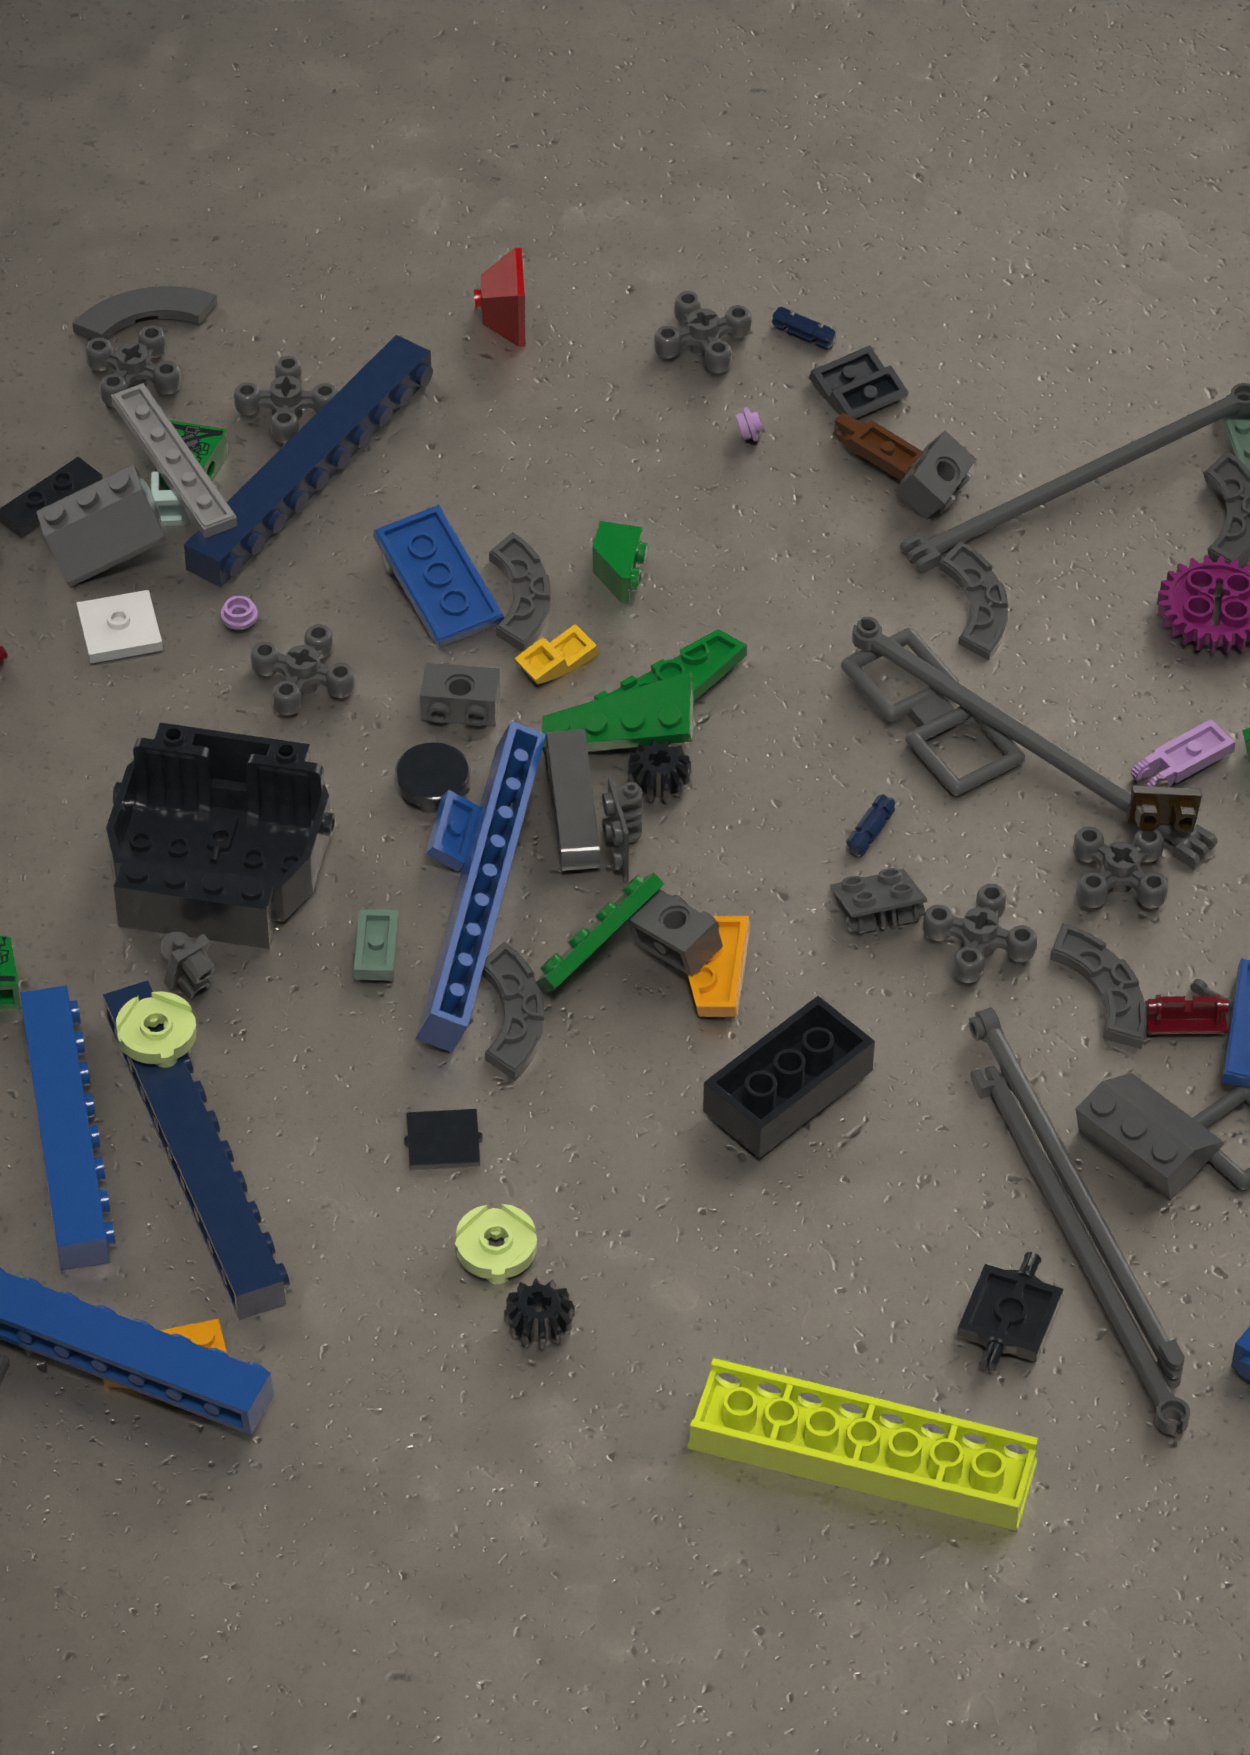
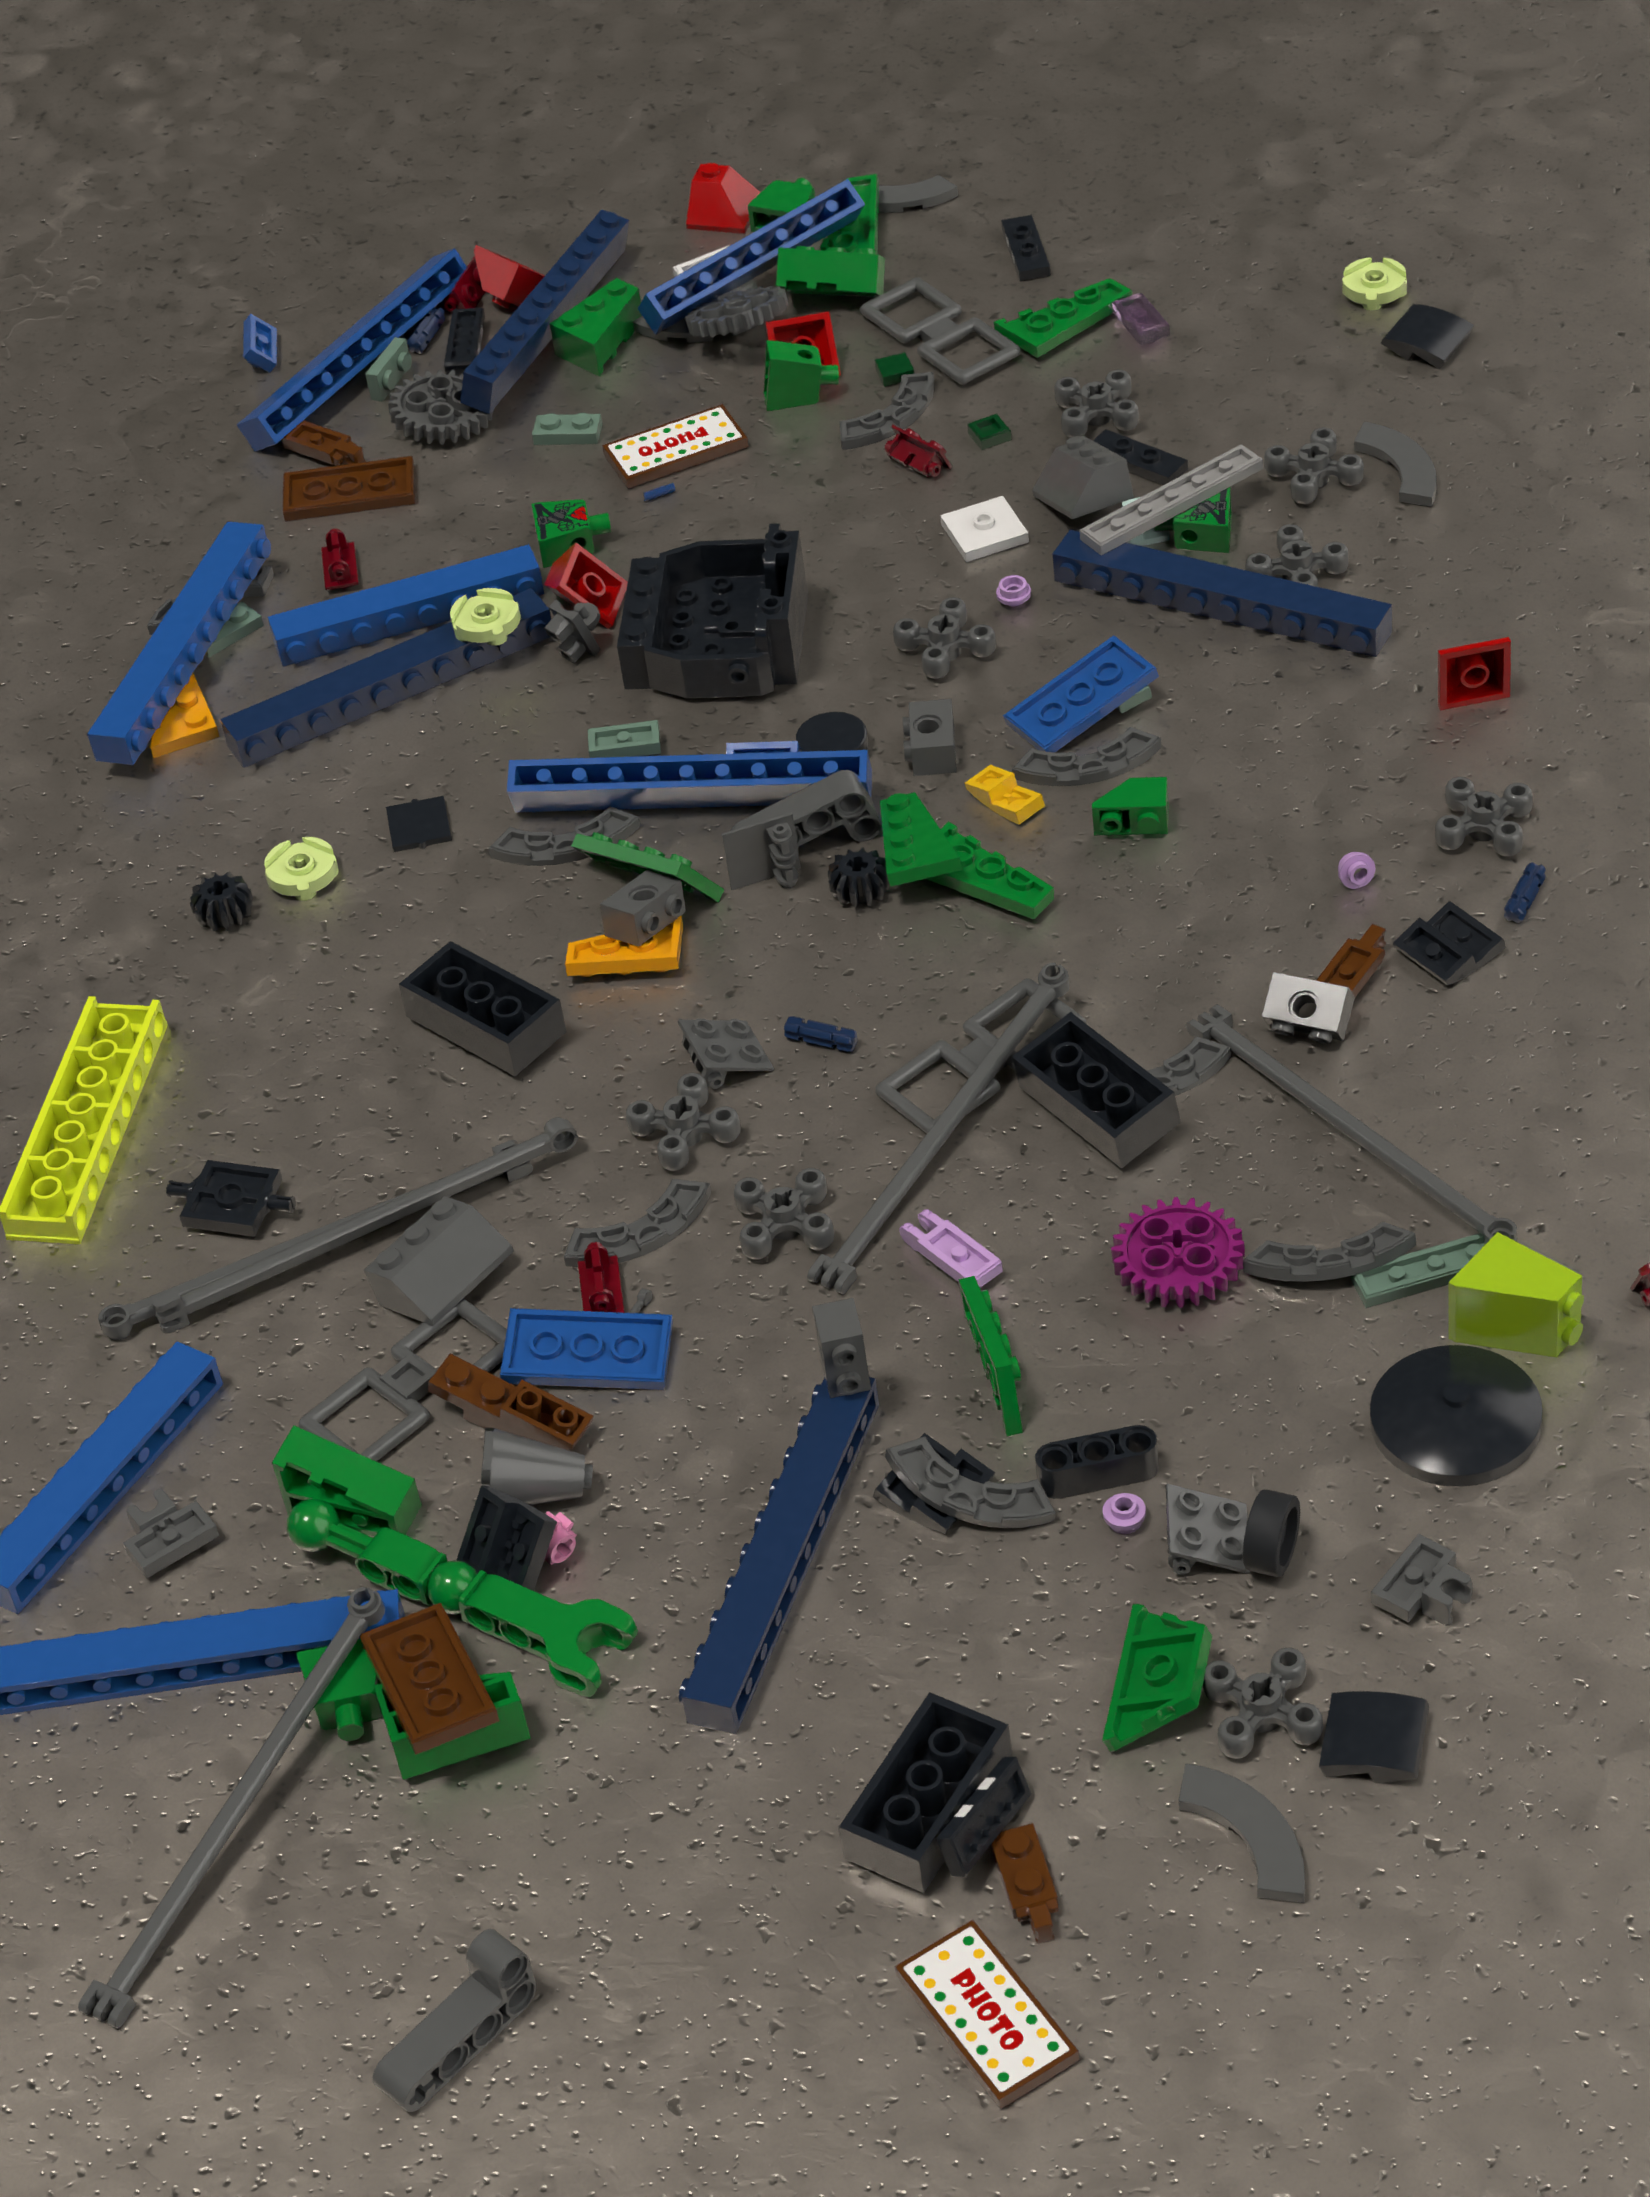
camera: 90 degrees right, 5 degrees down
dark brown hips [1126,778,1202,833] -> none
none -> red slope [544,543,628,629]
none -> black brick [1012,1012,1181,1169]

